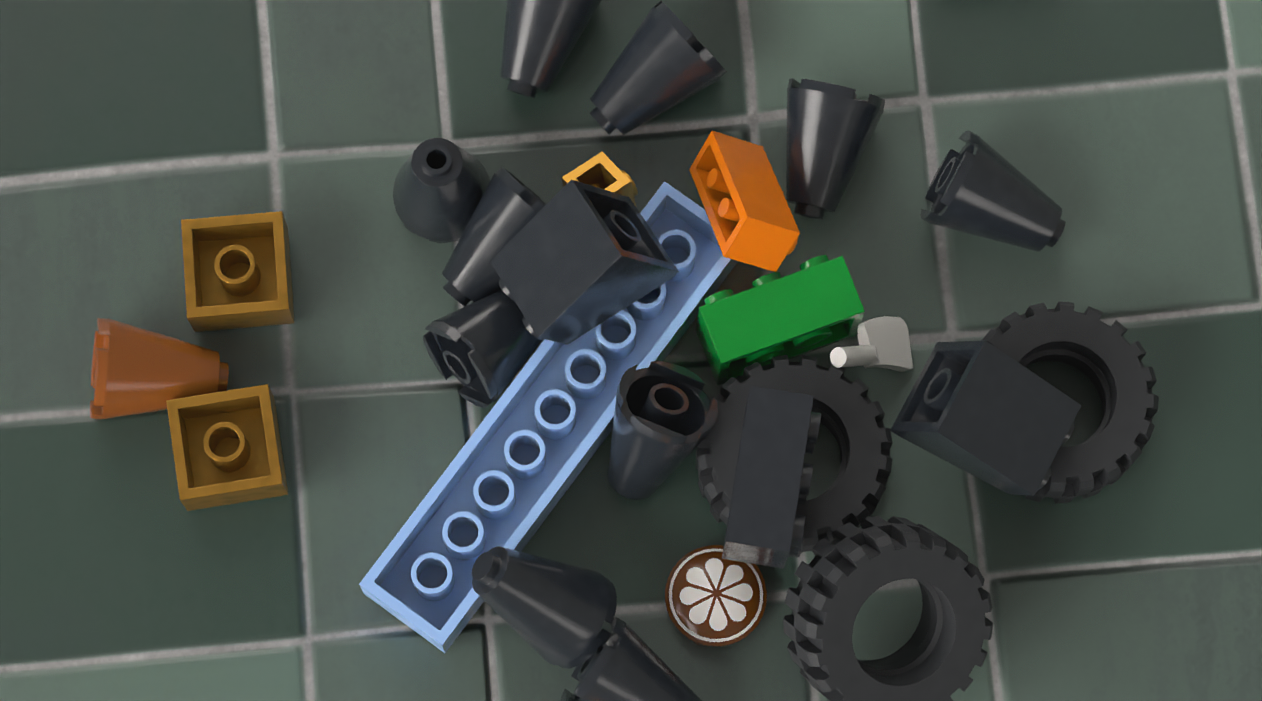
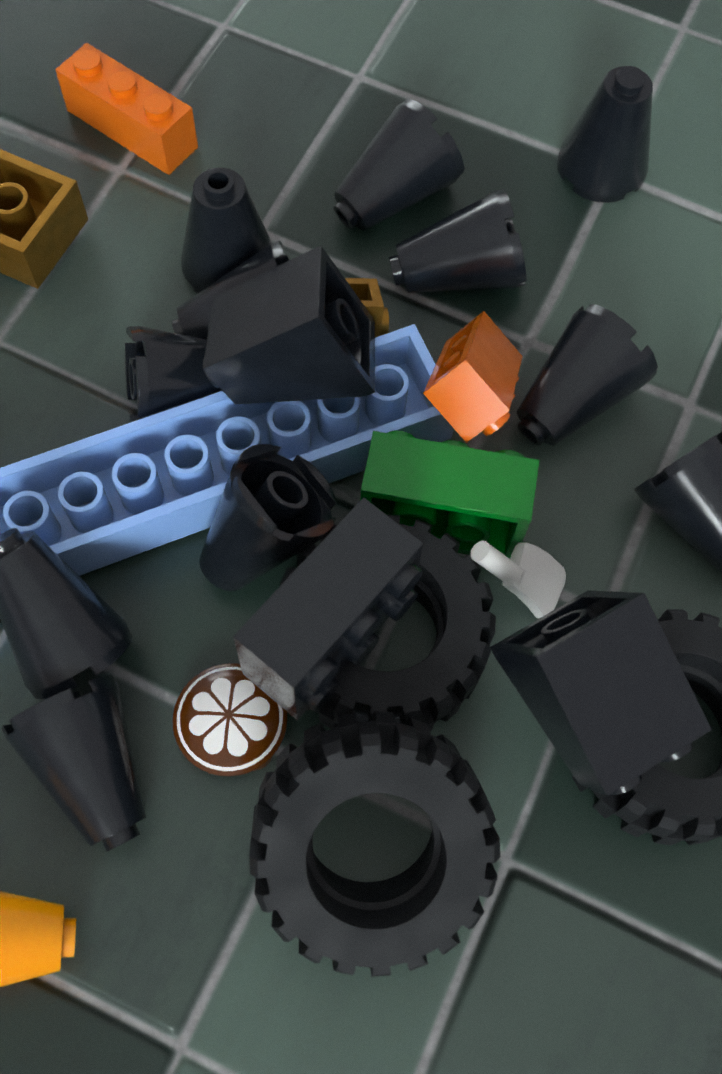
camera: 30 degrees right, 10 degrees down
none -> orange brick [55,42,198,175]

